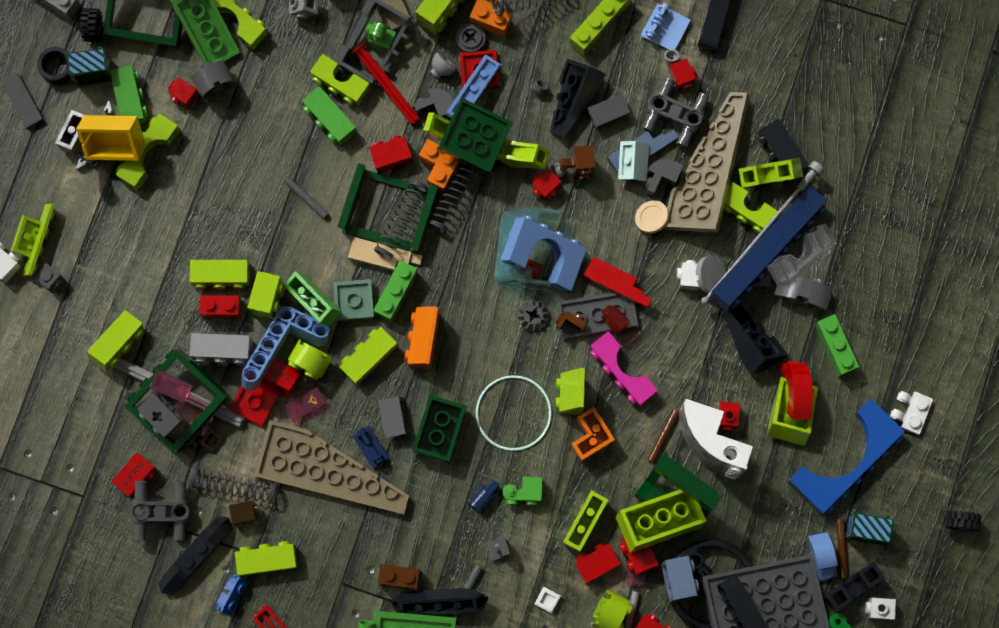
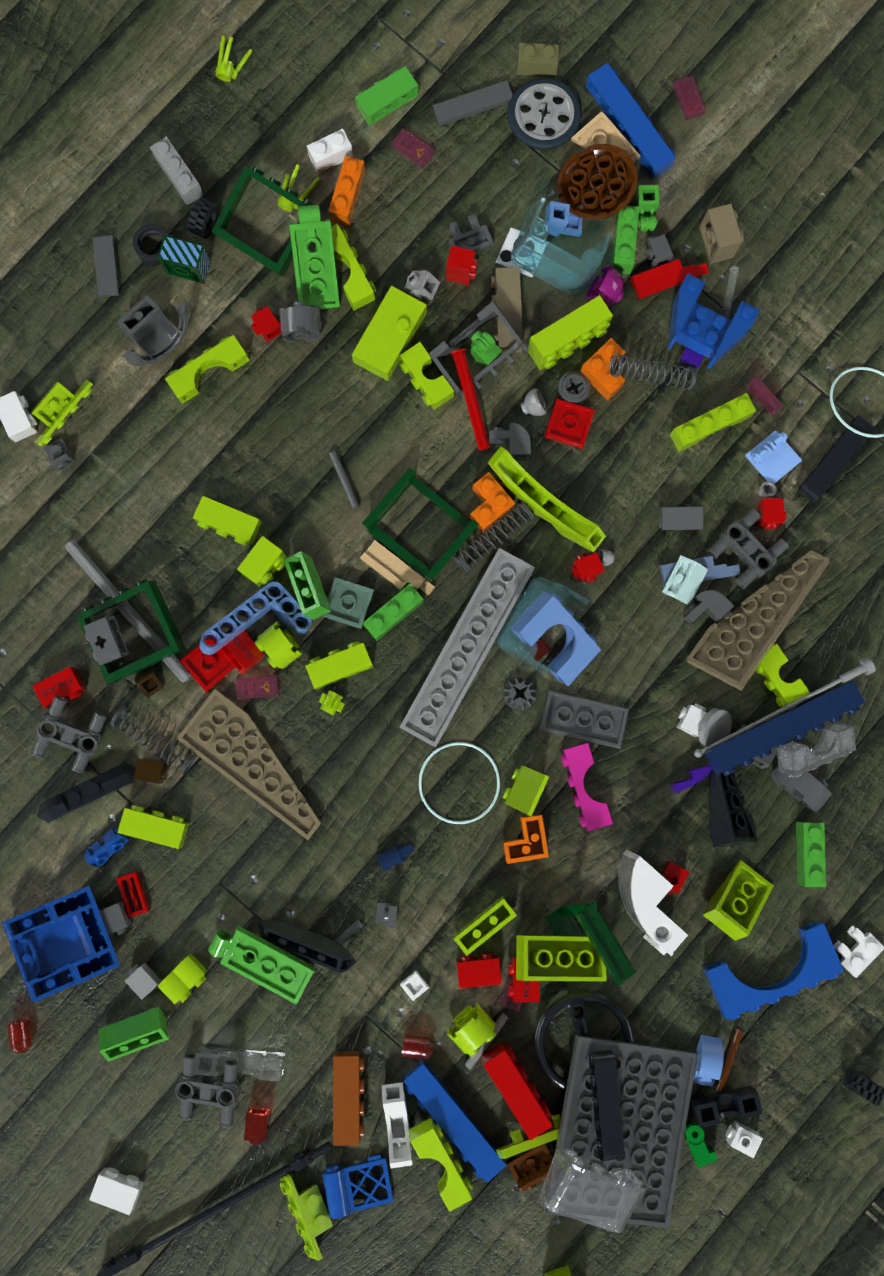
camera: 15 degrees right, 5 degrees up
yellow piece [76,115,146,161] -> none
lime brick [87,310,144,372] -> none
bright green brick [110,65,149,125] -> none
clear pink tile [150,370,194,403] -> none
light grey brick [190,333,254,368] -> none
red brick [200,295,242,319] -> none
bright green brick [302,86,357,146] -> none
dark blue hinge [352,426,389,468] -> none
red brick [369,136,413,173] -> none
dark grey piece [374,179,428,259] -> none
dark grey hinge [378,396,410,439] -> none
reddish brown brick [378,564,421,590] -> none
orange slope [405,306,440,370] -> none
dark green brick [412,395,467,464] -> none
dark green plate [437,97,513,174] -> none
medium blue tile [445,54,501,118] -> none
bright green brick [503,477,542,506] -> none
dark grey hinge [532,79,548,96] -> none
black wedge [550,59,606,138] -> none
reddish brown bracket [555,311,586,332] -> none
reddish brown brick [559,145,595,181] -> none
red piece [584,257,652,308] -> none
clear red brick [601,305,631,335] -> none
tan piece [635,200,669,234] -> none
reddish brown bar [647,408,680,463] -> none
sand blue brick [661,556,699,603] -> none
lime arch [739,158,803,188] -> none
black brick [757,118,809,181] -> none
red arch [780,361,813,420] -> none
dark green container [845,510,894,546] -> none
none -> lime gear [318,690,345,715]
none -> lime brick [352,286,427,381]
none -> light grey plate [399,548,535,748]
none -> dark purple slope [670,765,712,793]

